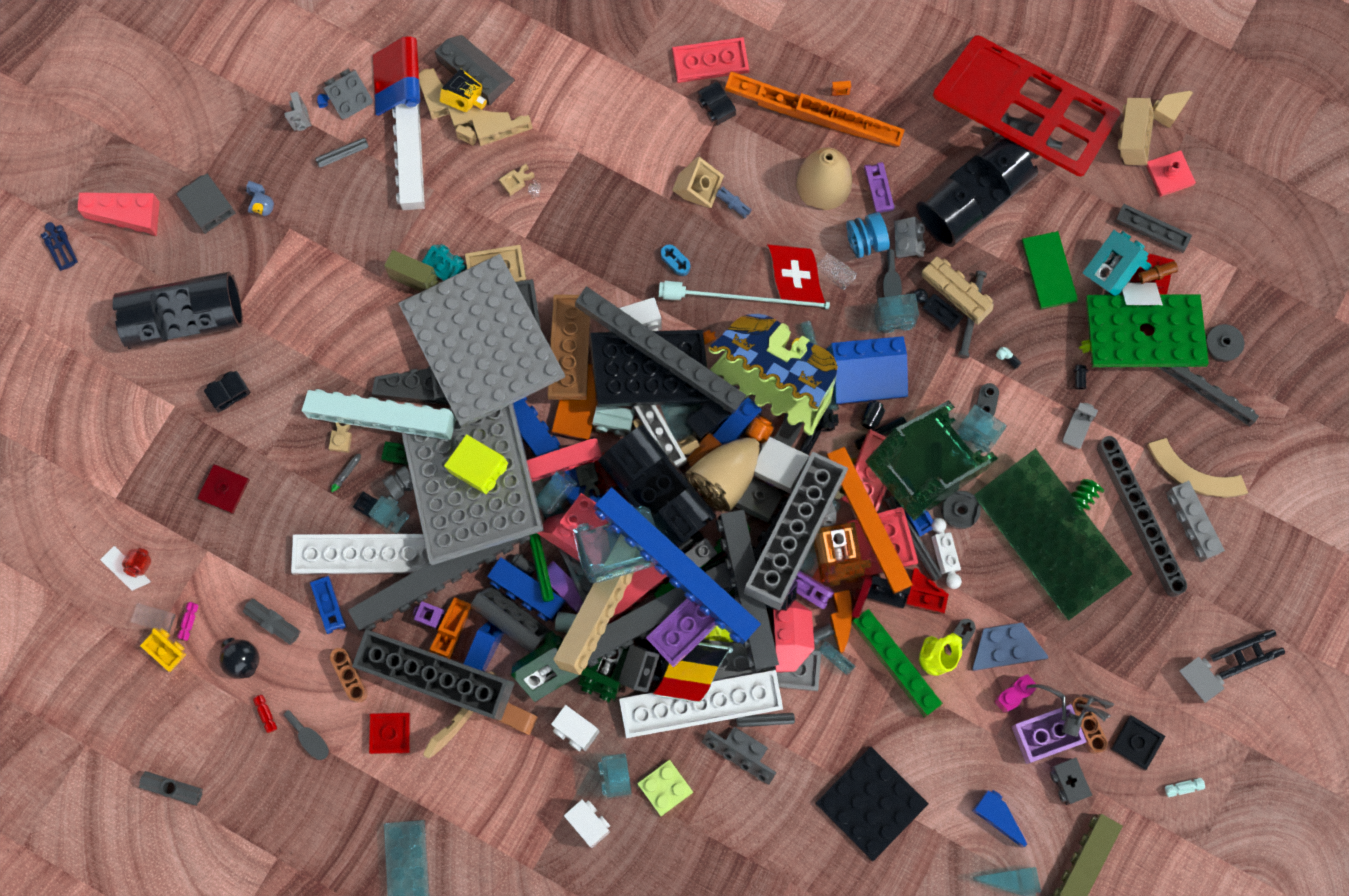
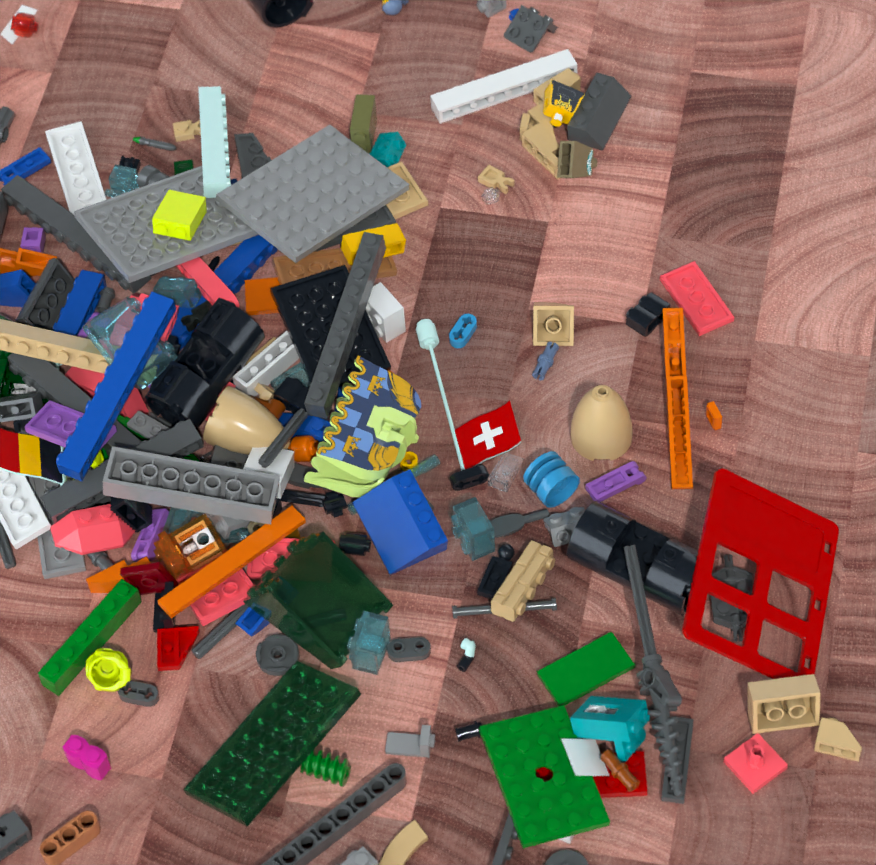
camera: 75 degrees right, 20 degrees down
dark red plate [197,464,250,514] -> none
black brick [204,371,251,413] -> none
dark grey axle [315,138,369,167] -> none
red door [373,36,421,116] -> none
green axle [529,533,554,602] -> none
light aqua brick [592,406,635,437] -> none
clear light blue piece [819,641,856,676] -> none
white plate [931,518,962,589] -> none
sand blue wing [972,623,1048,671] -> none
lavender brick [1011,704,1086,764] -> none
dark grey plant [1026,684,1114,737] -> none
none -> dark grey axle [258,408,308,468]
none -> yellow brick [341,223,406,265]
none -> black beam [449,465,490,491]
none -> dark tan torso [557,141,598,178]
none -> dark grey piece [624,545,684,798]

